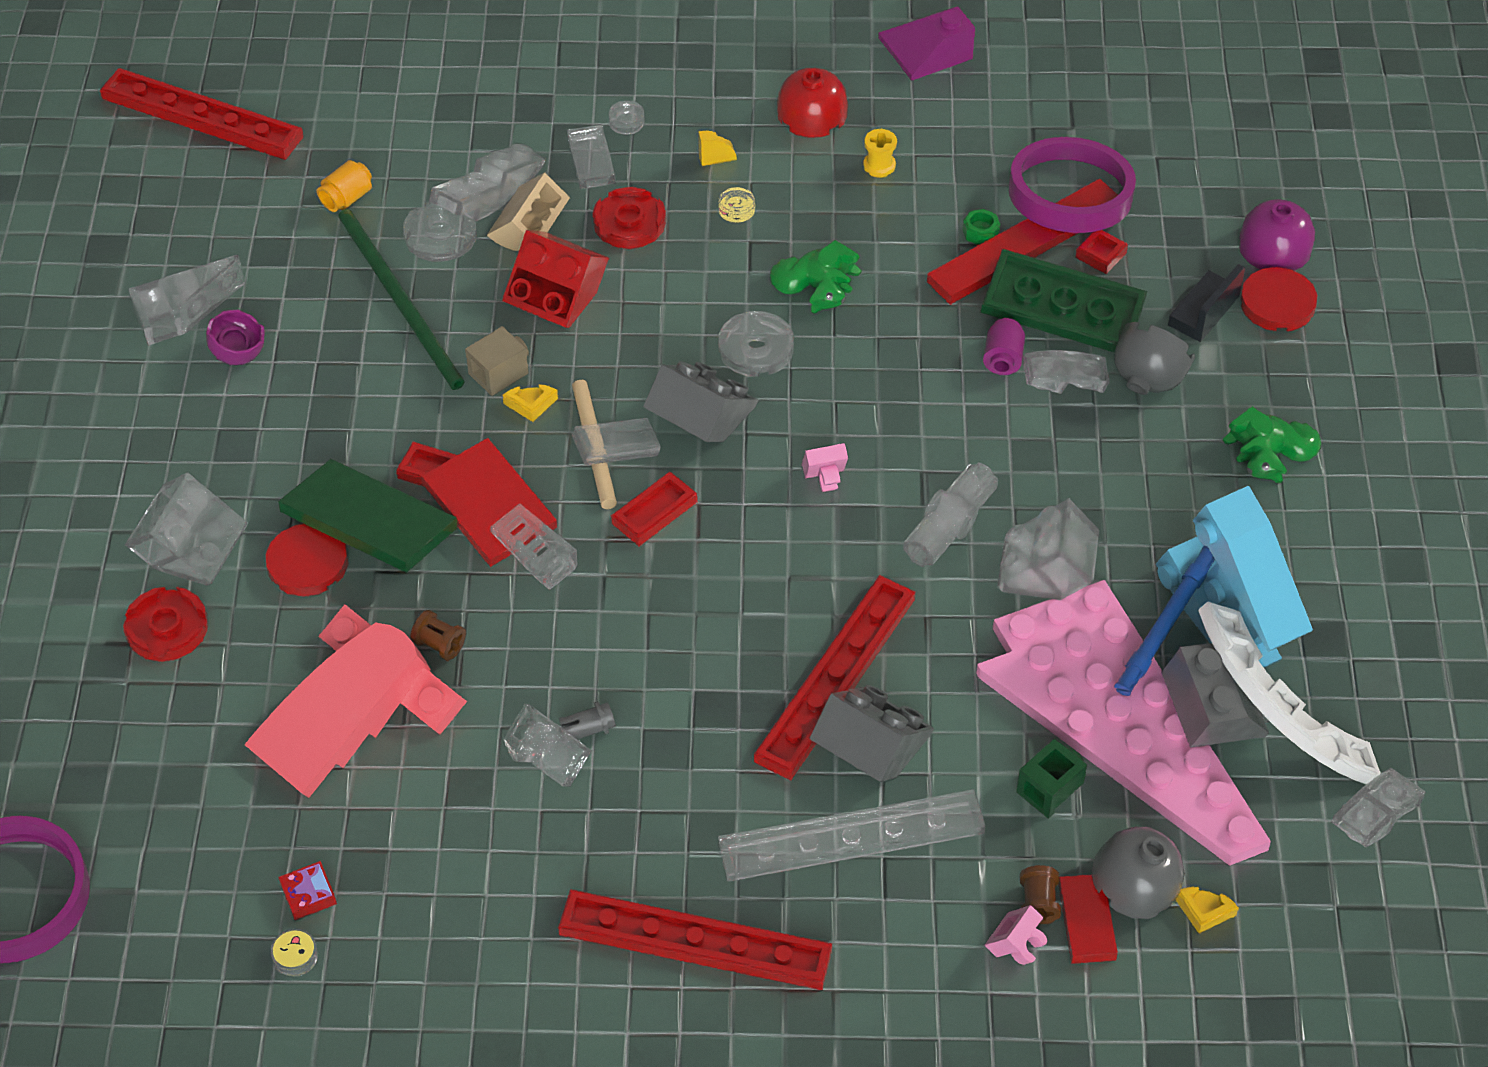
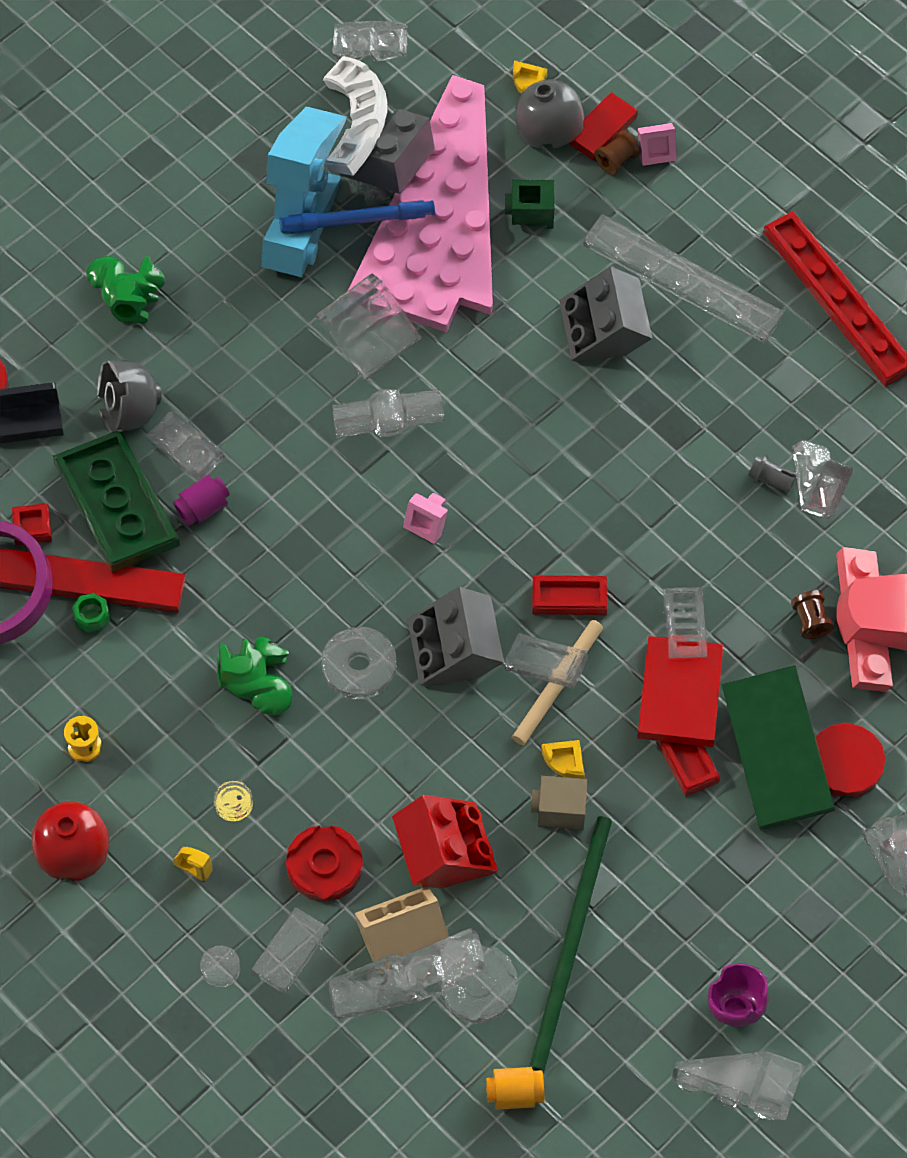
camera: 135 degrees left, 10 degrees up
red tile [754,575,915,781] -> none

